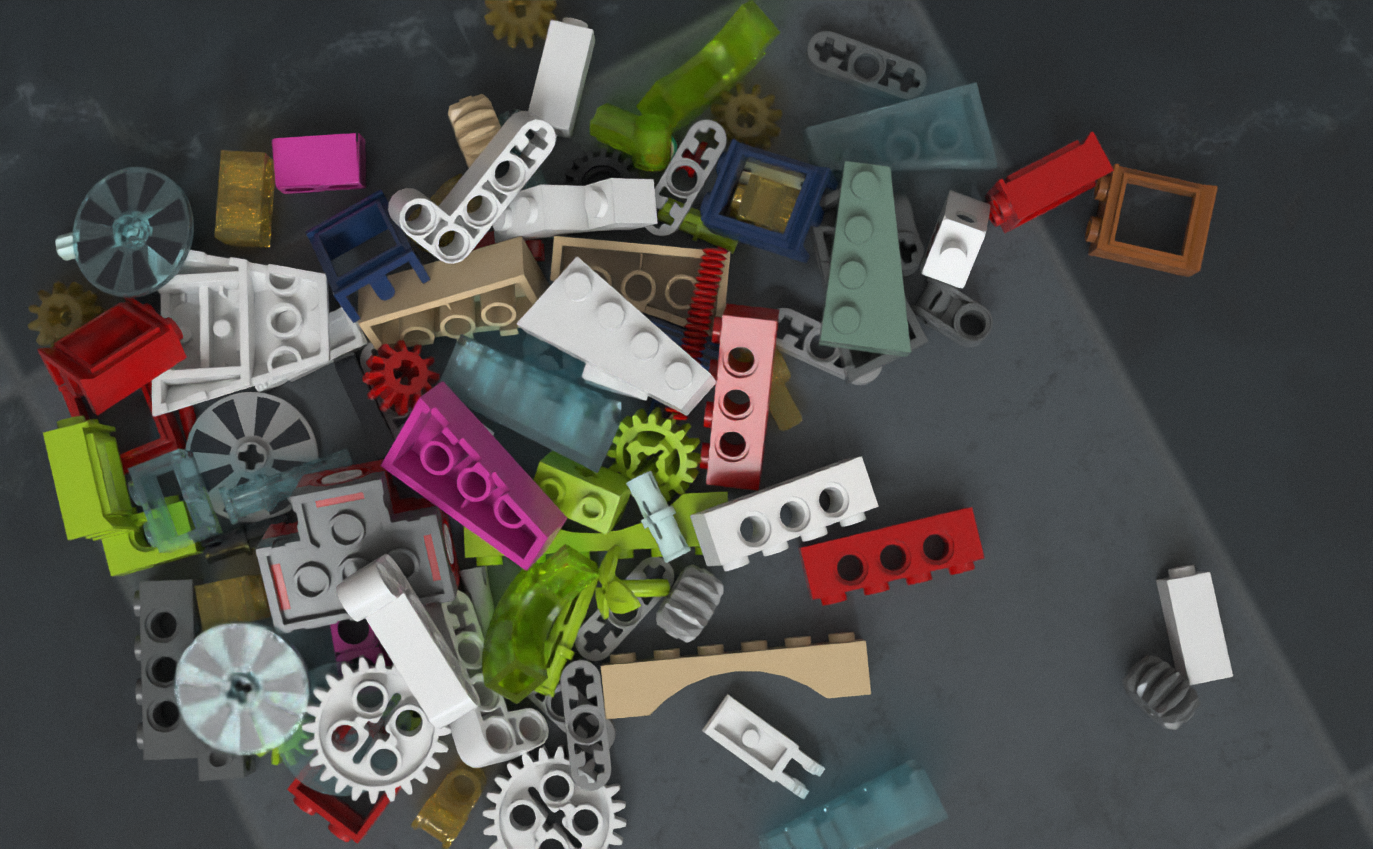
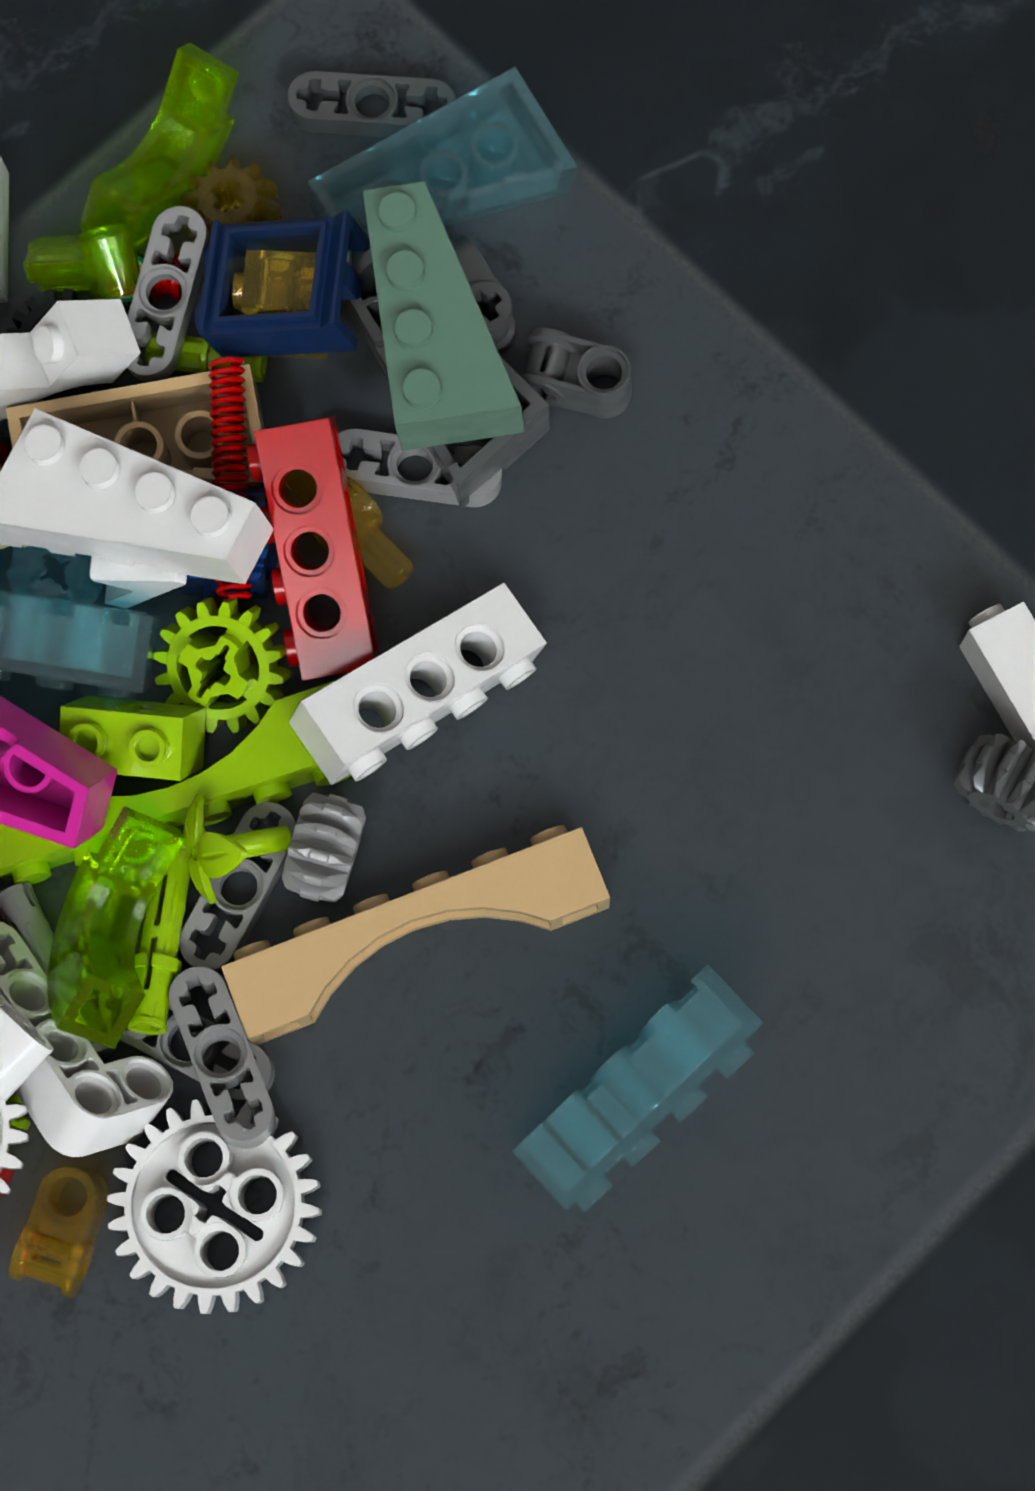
camera: 10 degrees left, 10 degrees down
light aqua pin [626,471,691,563] -> none
white hinge [702,694,825,799] -> none
red brick [798,507,985,606] -> none
white torso [920,190,991,289] -> none
red window [985,131,1114,234] -> none
dark orange window [1085,164,1218,277] -> none

